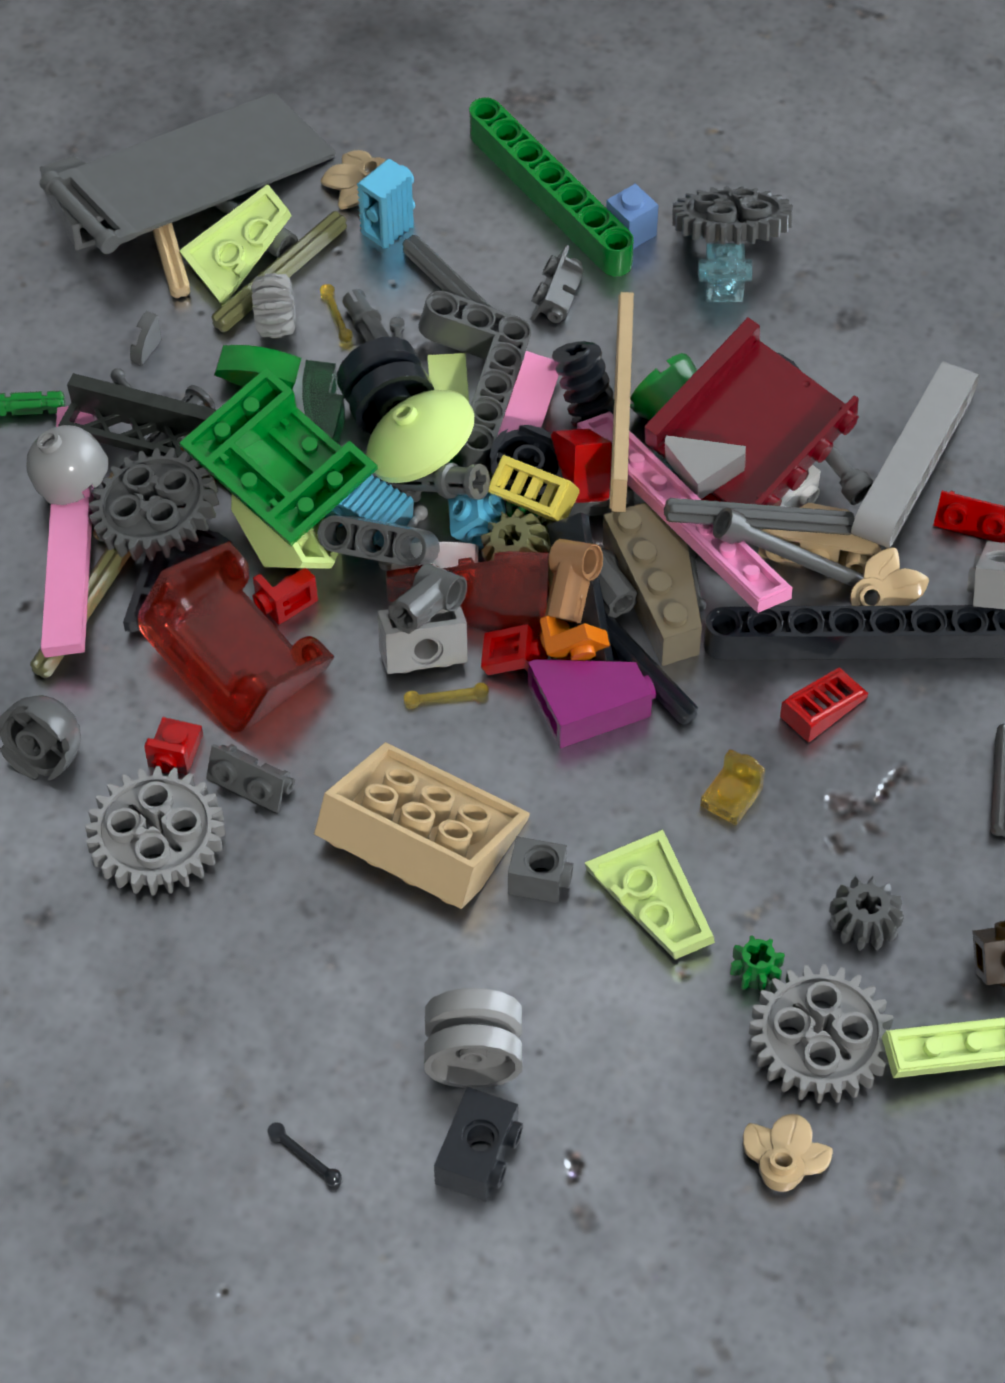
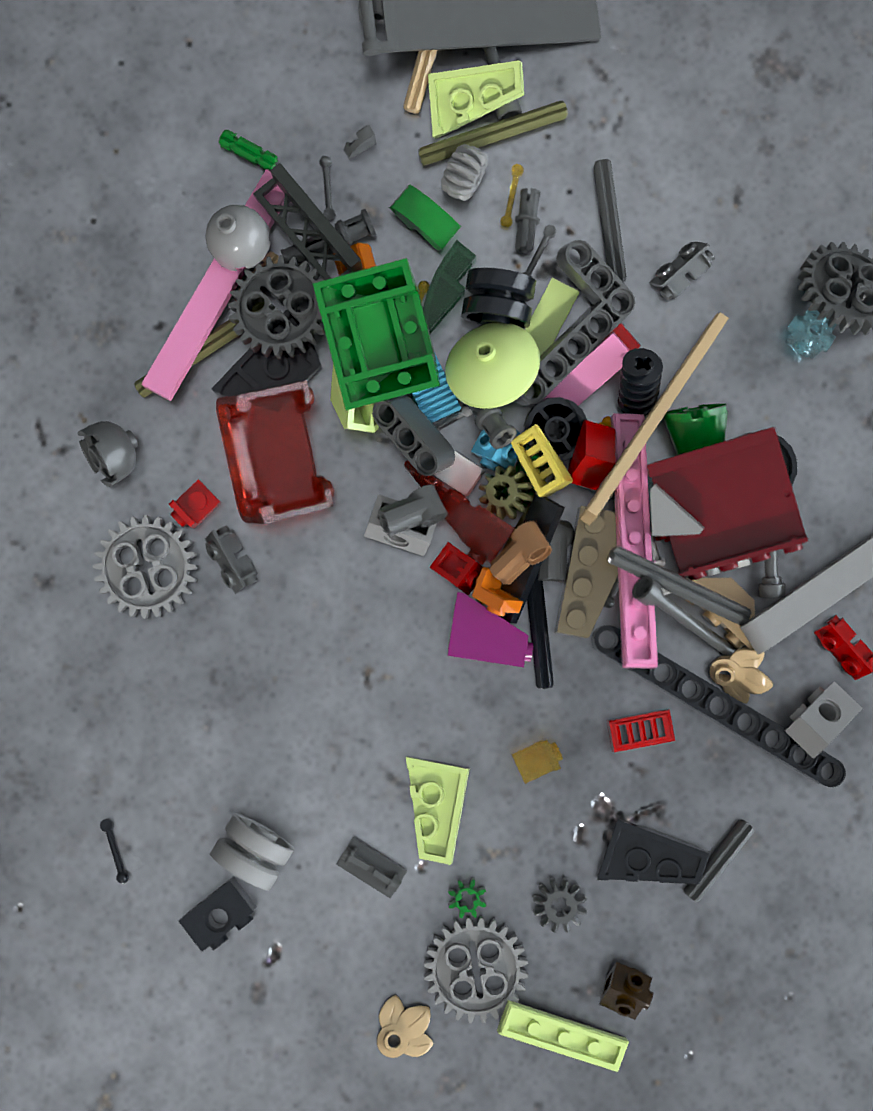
camera: 30 degrees right, 30 degrees up
red bracket [252,568,318,625] -> none
tan slope [314,742,530,909] -> none
tan plate [320,150,385,209] -> none
medium azure brick [357,158,415,249] -> none
clear yellow hinge [403,683,489,709] -> none
green beam [469,97,634,277] -> none
dark grey brick [508,836,574,903] -> none
medium blue brick [606,183,659,249] -> none
none -> dark grey hinge [336,837,407,898]
none -> black wing [597,818,710,884]

